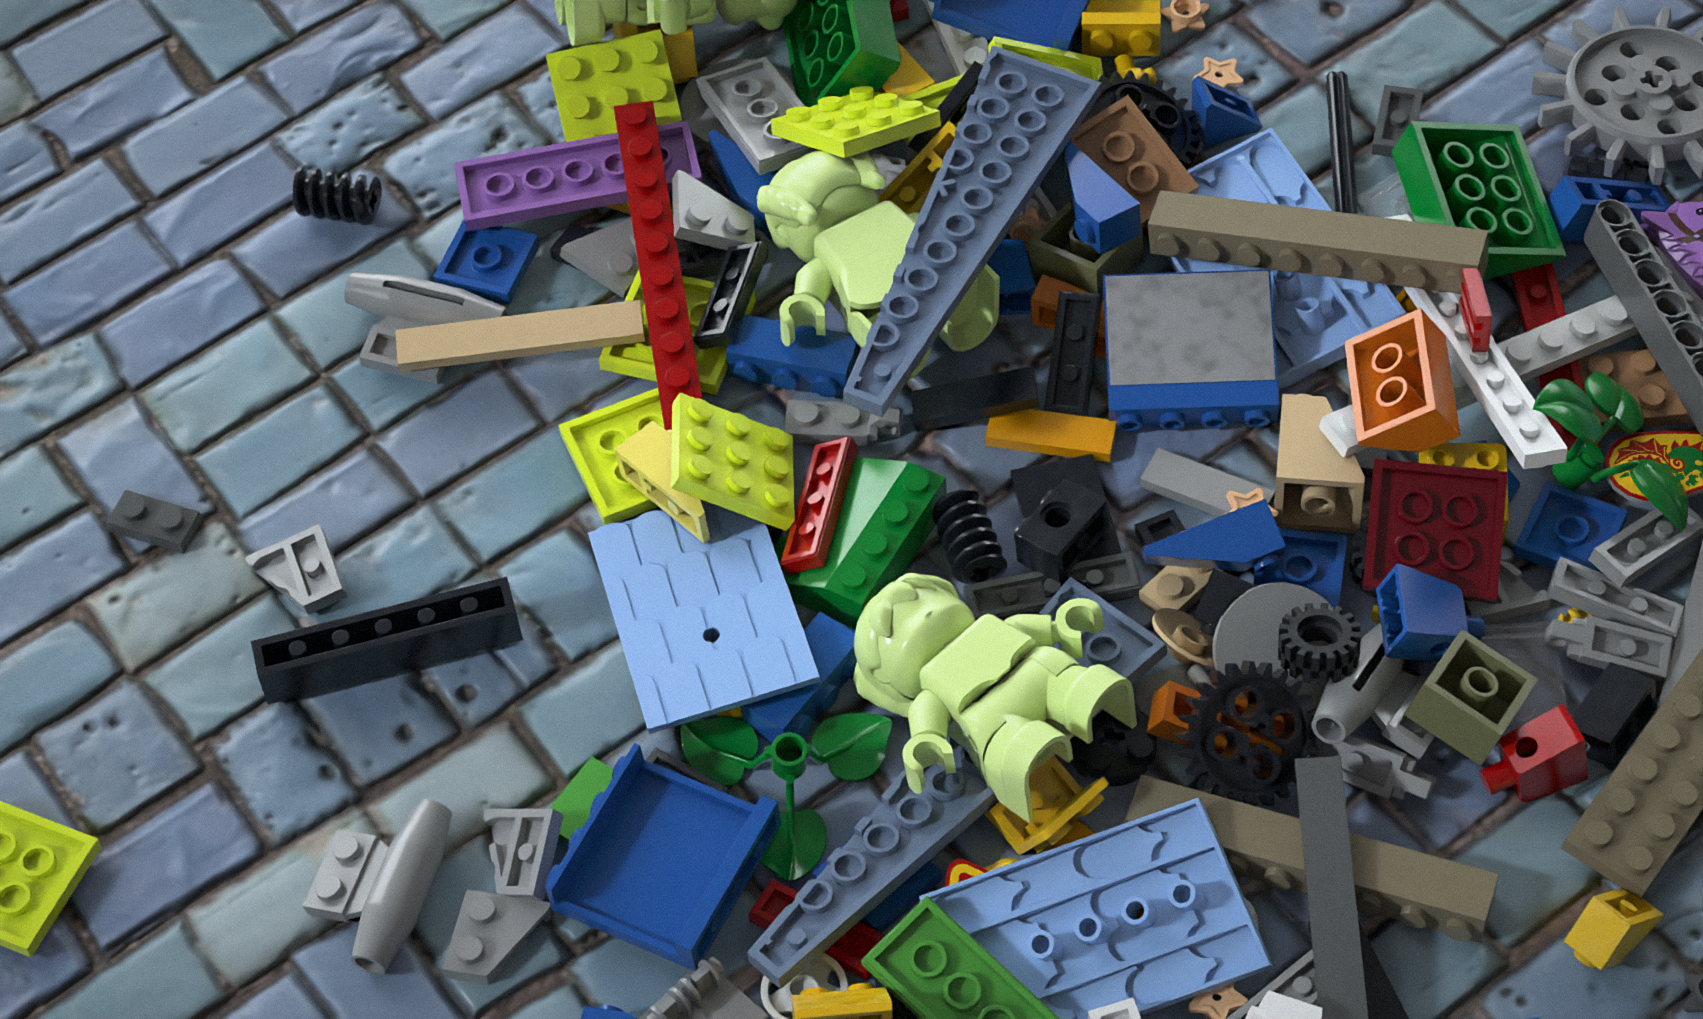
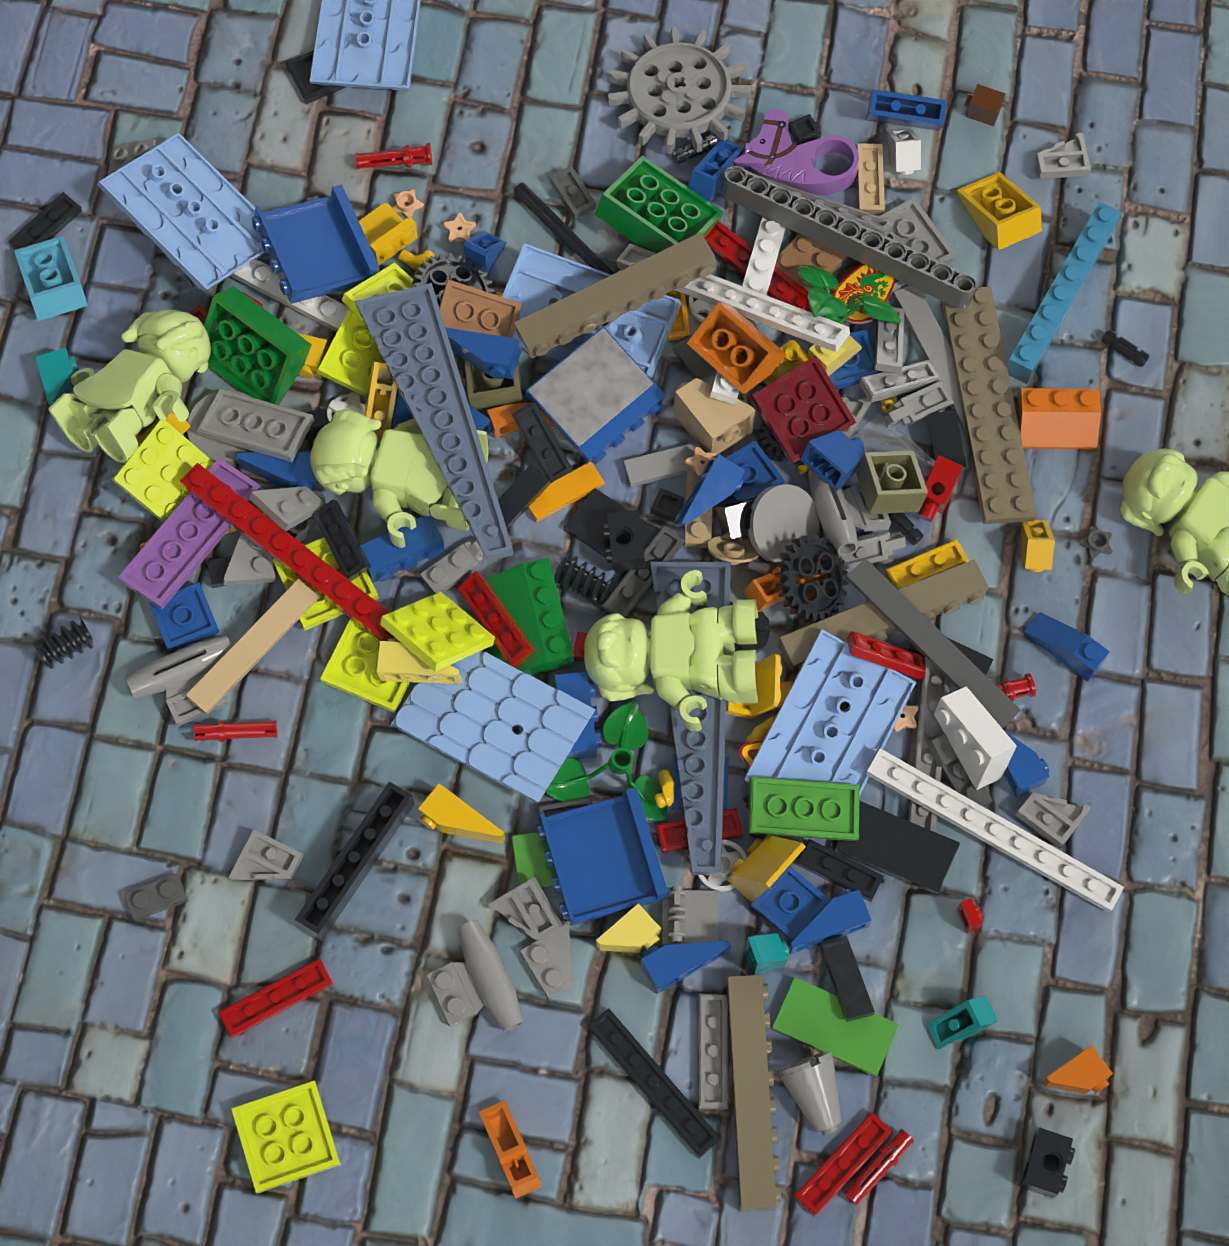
camera: 50 degrees left, 15 degrees up
neon yellow plate [771,86,941,158] -> none
black tile [905,61,983,166] -> none
black tyre [1278,603,1361,685] -> none
red tile [1459,268,1492,352] -> none
none -> red pin [193,720,278,742]
none -> red tile [218,958,334,1038]
none -> yellow slope [418,783,505,844]
none -> light yellow slope [596,903,661,953]
none -> yellow arm [655,770,674,808]
none -> light yellow slope [808,335,862,376]
none -> red tile [847,631,926,680]
none -> yellow tile [885,539,969,590]
none -> black axle [887,513,924,546]

